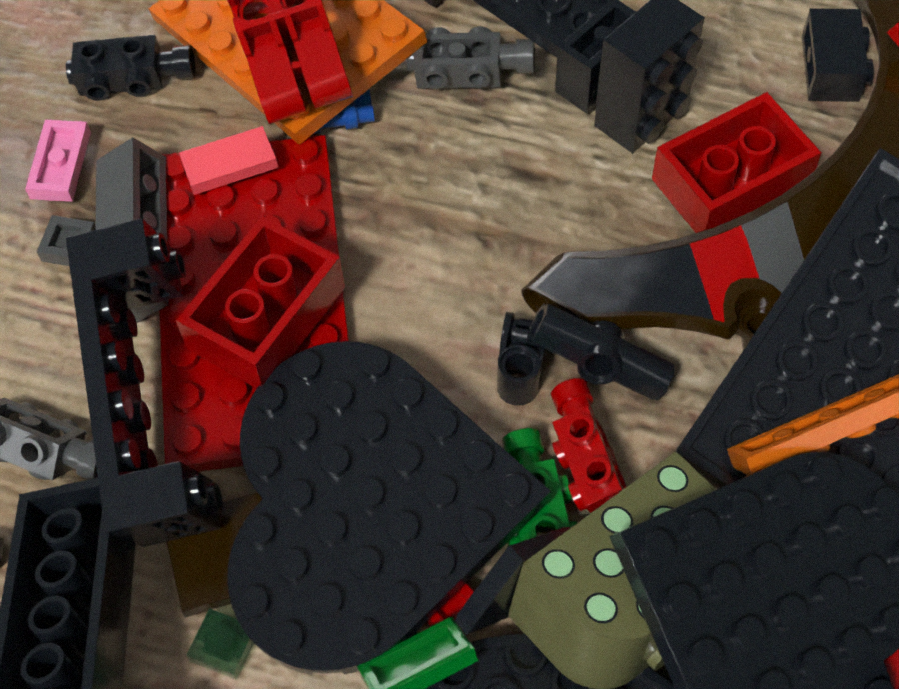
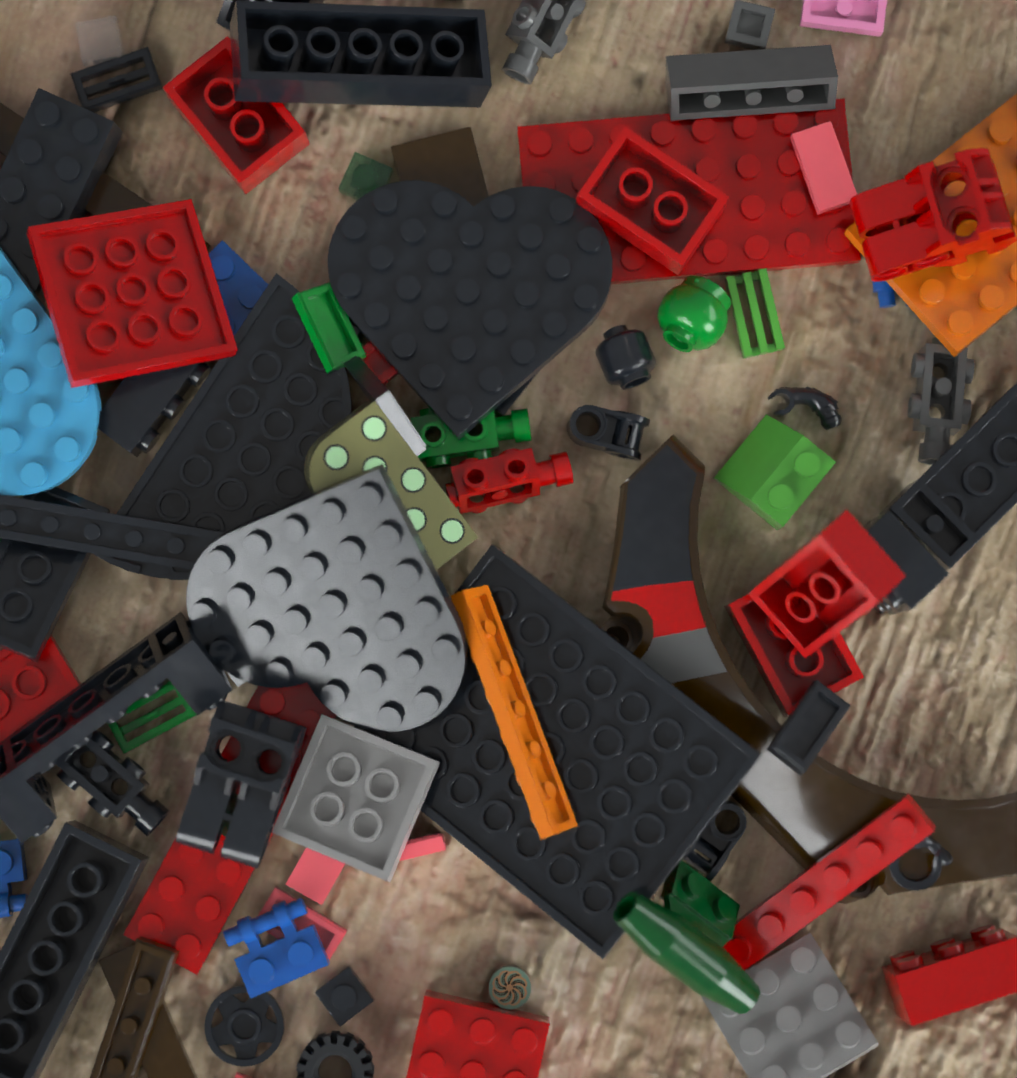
camera: 90 degrees right, 25 degrees up
black brick [66,35,196,101] -> none
black plate [66,218,224,547] -> none
black piece [527,303,675,401] -> none
black brick [802,8,874,102] -> none
none -> black head [595,325,656,390]
none -> green piece [657,275,731,352]
none -> bright green slope [713,414,836,531]
none -> bright green tile [725,268,785,359]
none -> red brick [748,510,906,658]
none -> black tile [766,680,851,775]
none -> black piece [768,386,842,430]

